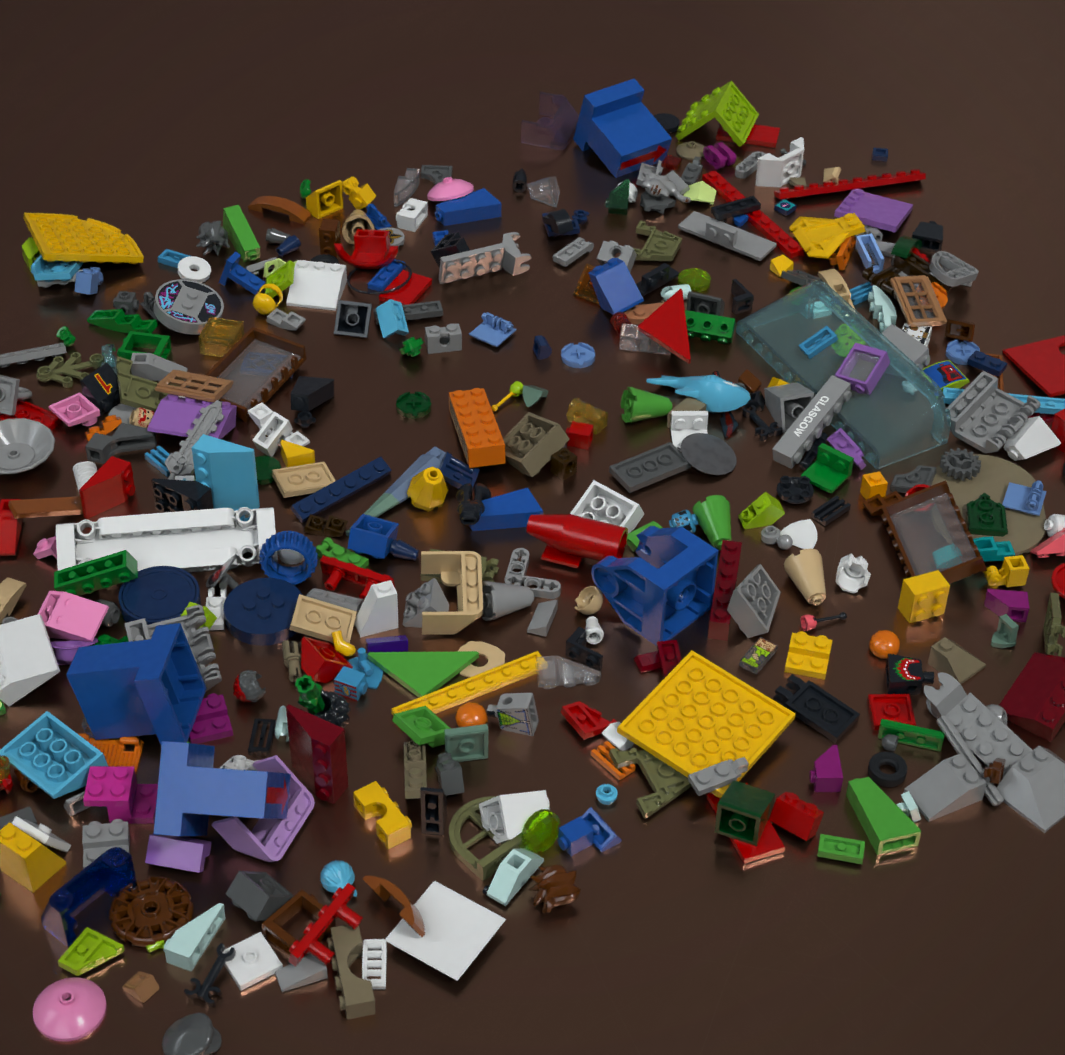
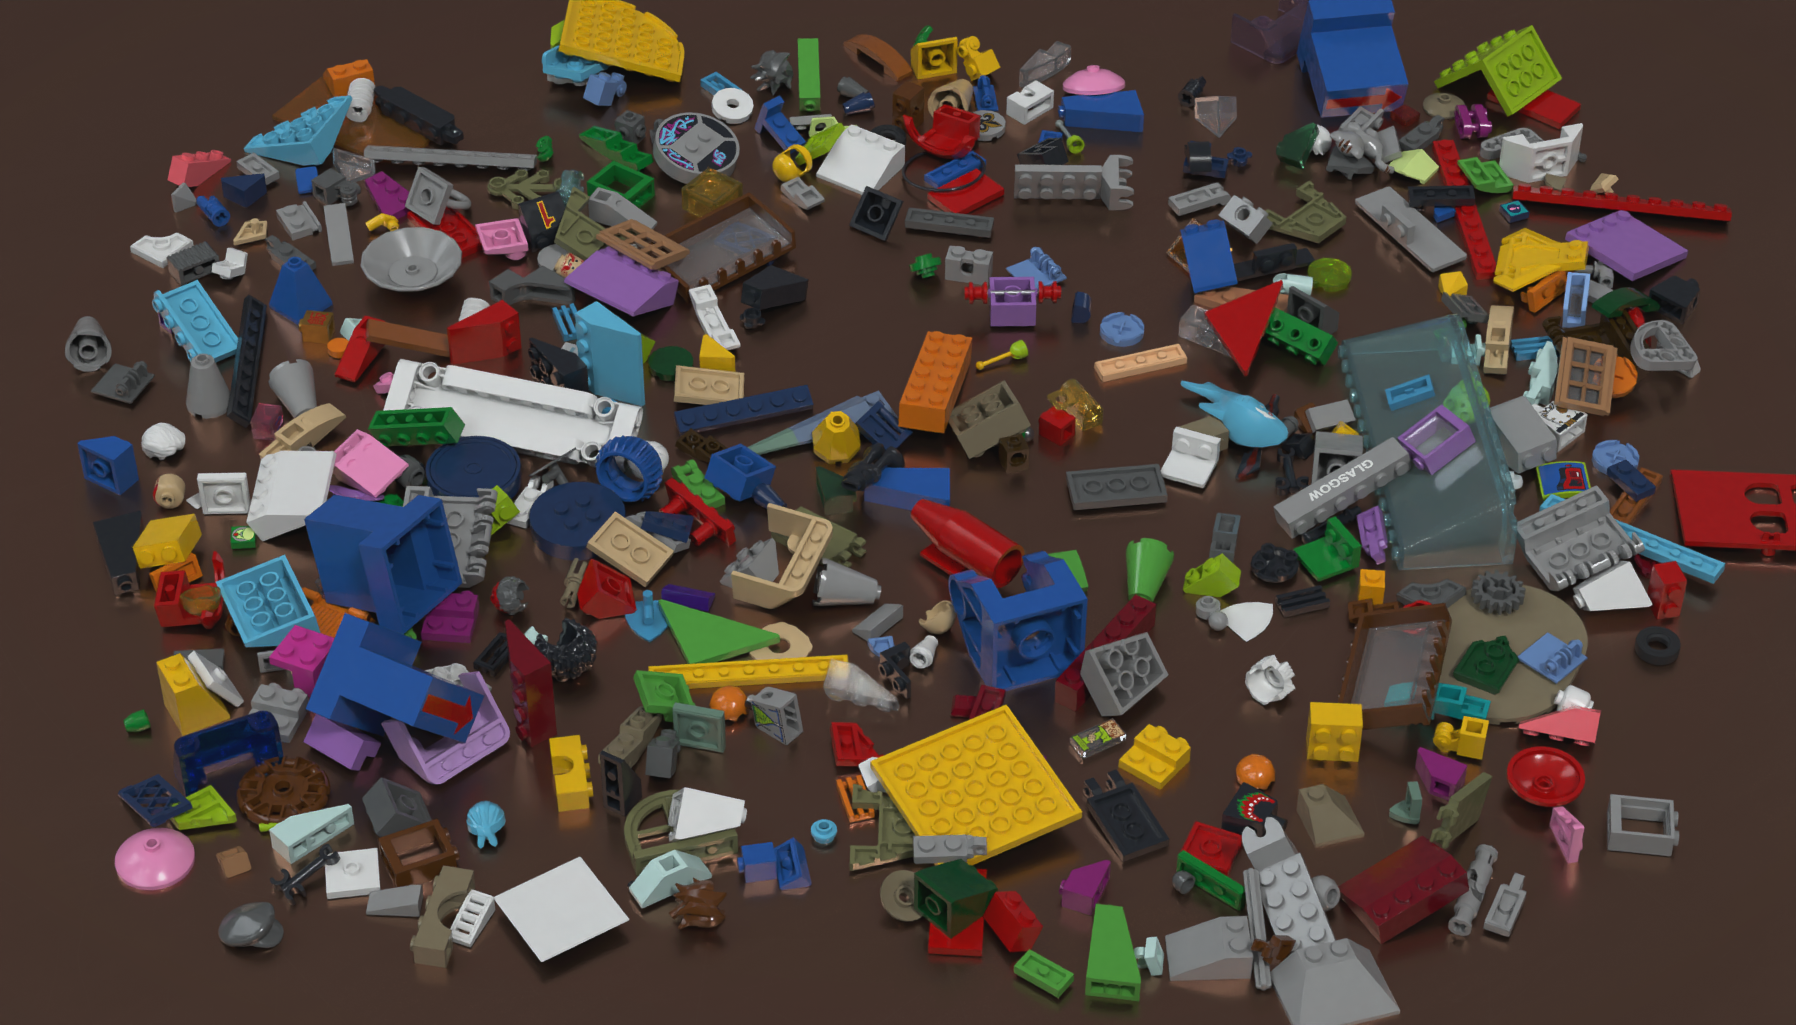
camera: 25 degrees right, 0 degrees up
orange slope [85,415,122,441] -> none
light grey bar [164,400,224,480] -> none
white brick [252,411,293,457] -> none
red plate [288,883,363,967] -> none
green piece [295,675,325,715] -> none
yellow arm [331,630,356,657] -> none
dark azure brick [334,666,368,702] -> none
white slope [354,580,399,638] -> none
dark orange slope [362,876,425,937] -> none
medium azure panel [376,299,409,338] -> none
dark green tile [396,391,432,419] -> none
dark grey tile [421,165,453,185] -> none
light grey beam [505,548,561,599] -> none
clear neon green tile [522,809,560,853] -> none
sand green tile [523,385,549,407] -> none
white slope [570,480,644,533] -> none
clear red wheel [611,312,633,336] -> none
bright green cone [621,387,673,423] -> none
black tile [654,113,680,133] -> none
dark azure head [669,510,699,533] -> none
flat silver sticker [681,433,737,475] -> none
black bracket [731,279,754,315] -> none
tan cone [783,549,826,605] -> none
hinge [800,612,847,631] -> none
black tyre [868,752,907,787] -> none
dark blue tile [872,147,888,162] -> none
reddish brown slope [945,319,975,342] -> none
none -> dark blue window [118,774,192,827]
none -> dark blue wing [641,511,694,543]
none -> clear green slope [816,466,857,516]
none -> medium blue tile [868,636,894,657]
none -> dark tan dish [880,870,923,922]
none -> medium lavender brick [964,277,1061,327]
none -> lime hinge [1055,119,1085,154]
none -> light nougat tile [1094,344,1187,382]
none -> dark grey slope [1209,513,1241,563]
none -> light grey tile [1305,399,1356,433]
none -> bright green slope [1457,157,1514,193]

